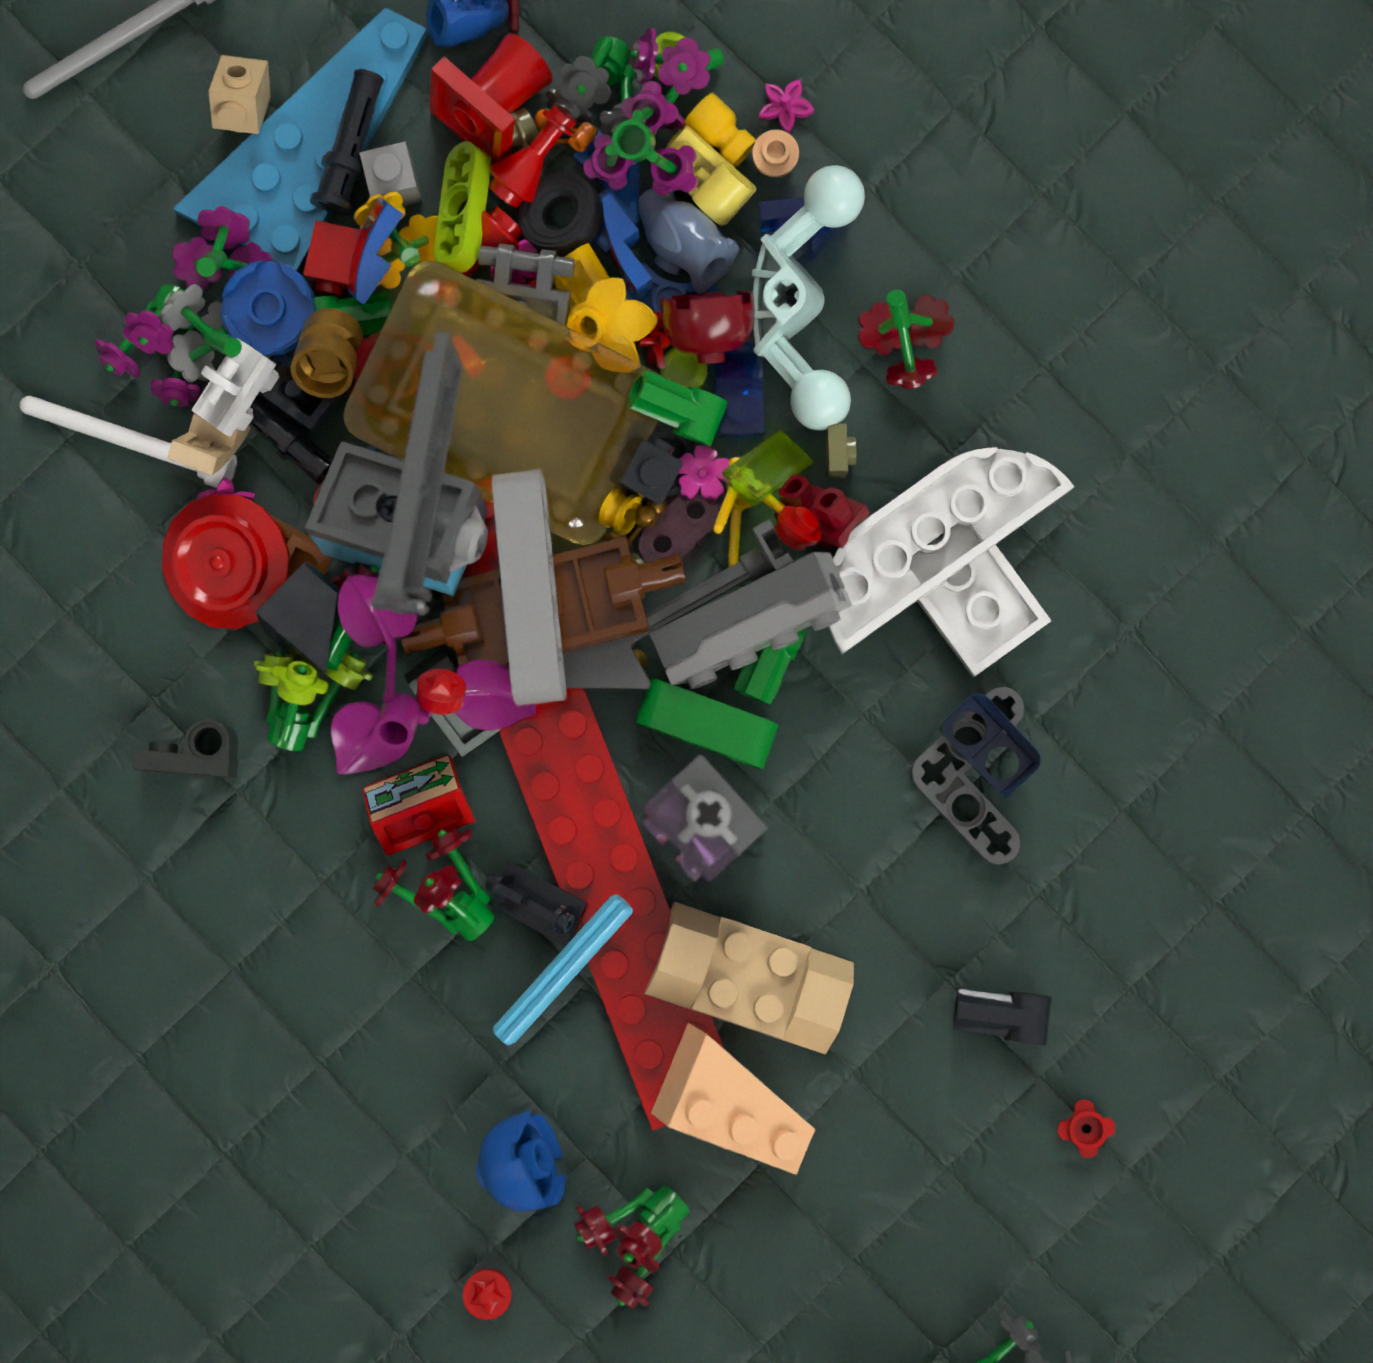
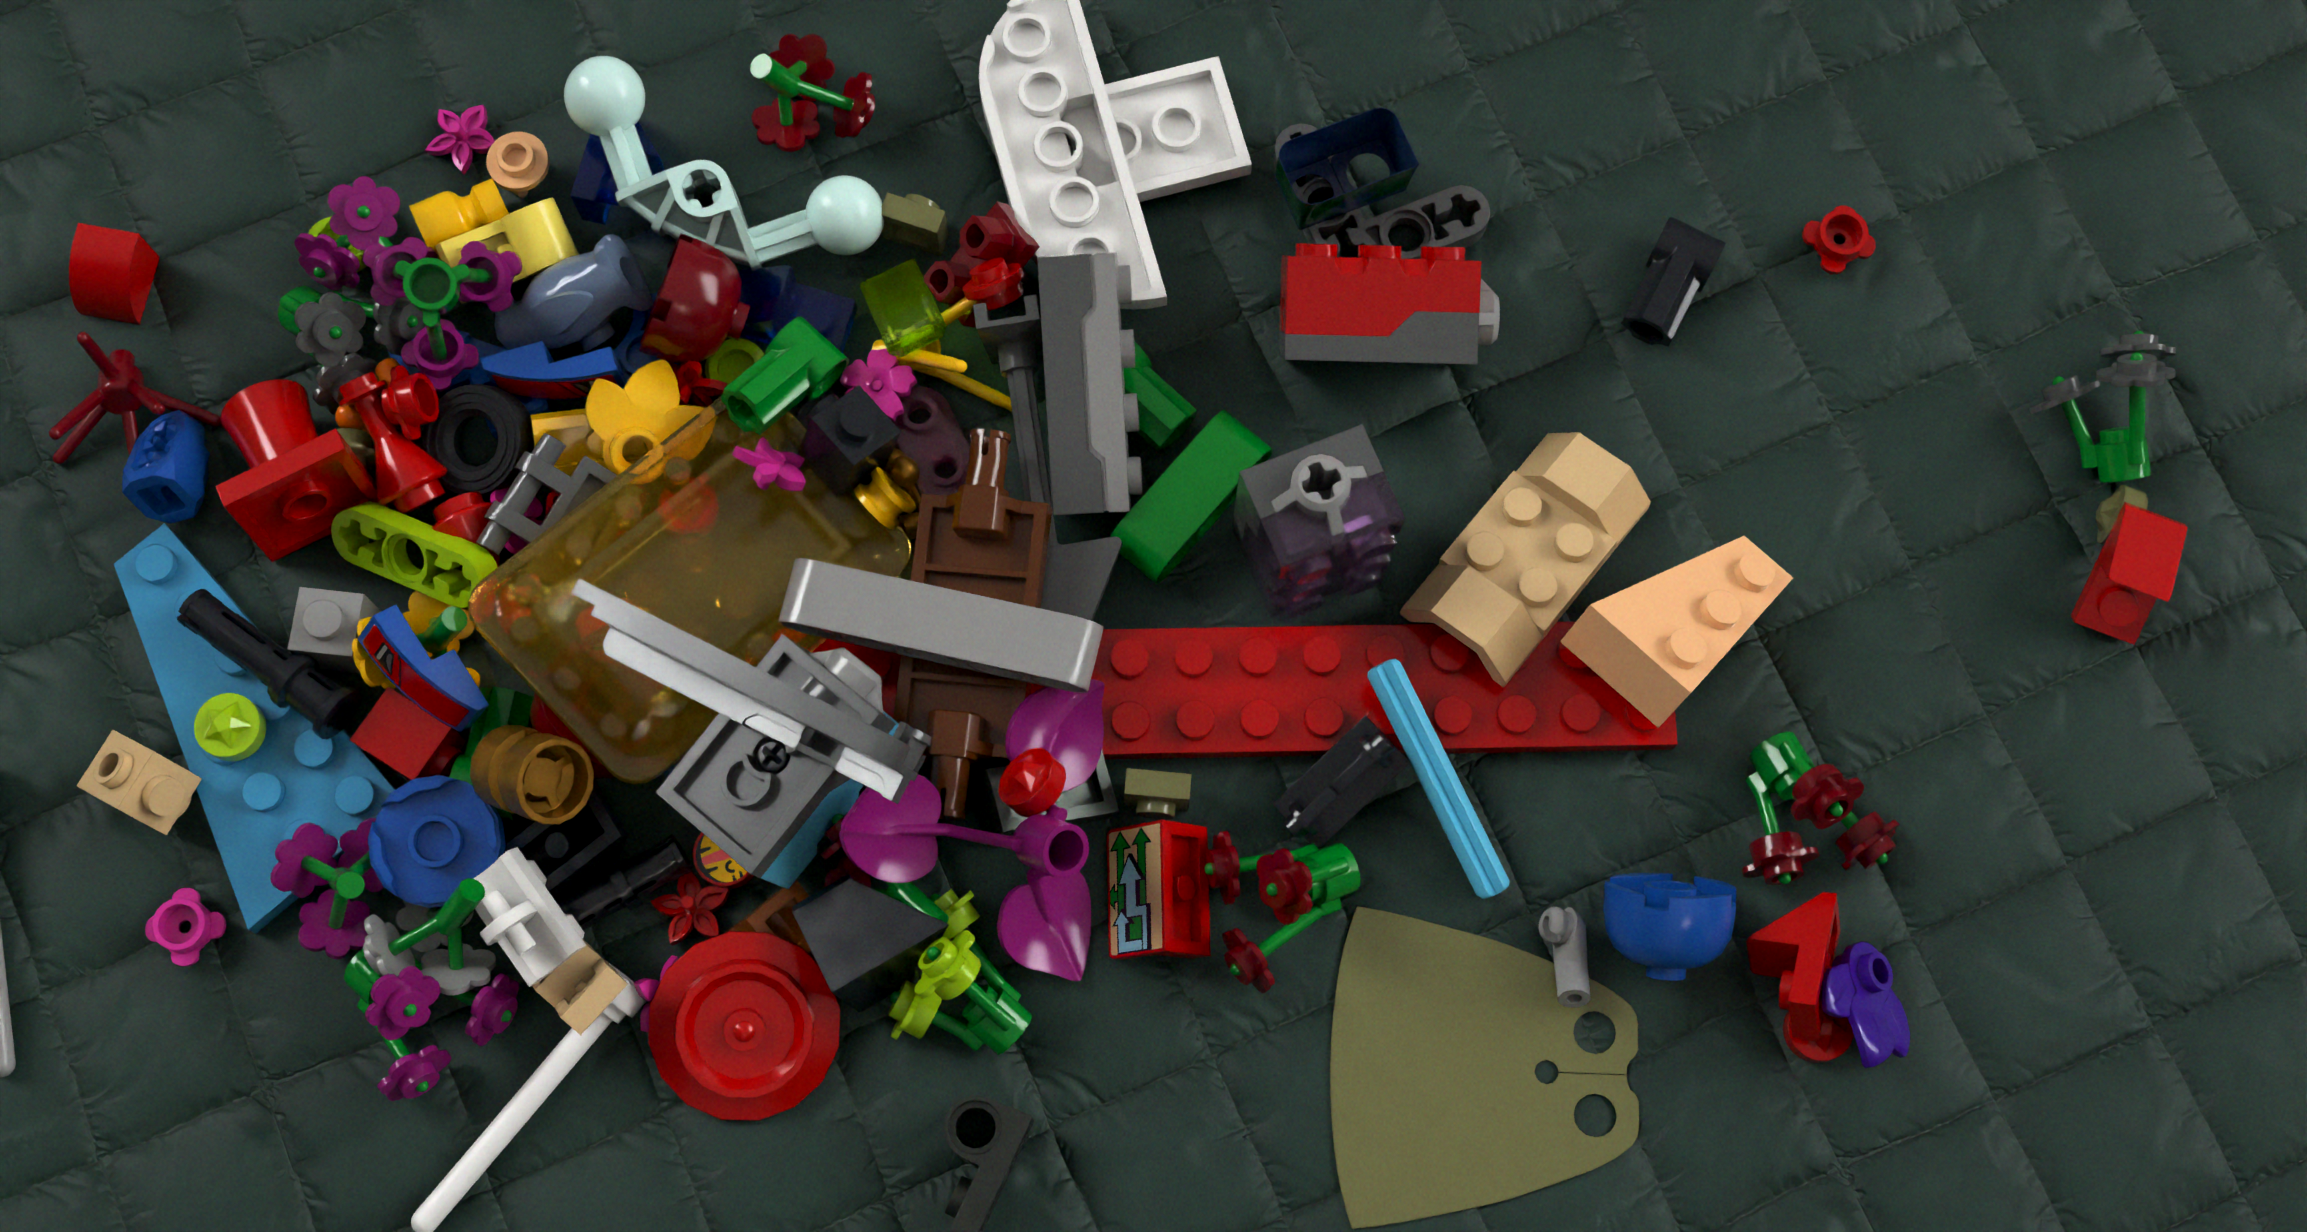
camera: 75 degrees left, 10 degrees down
none -> dark pink plate [145,888,226,967]
none -> lime tile [194,693,267,762]
none -> red plate [381,365,439,441]
none -> red plant [650,872,730,946]
none -> dark pink plant [732,437,806,492]
none -> olive plate [1124,768,1192,820]
none -> red piece [1279,243,1500,365]
none -> olive piece [1330,906,1639,1229]
none -> light grey arm [1539,906,1591,1008]
none -> red slope [1746,892,1841,1041]
none -> dark purple plate [1821,941,1910,1069]

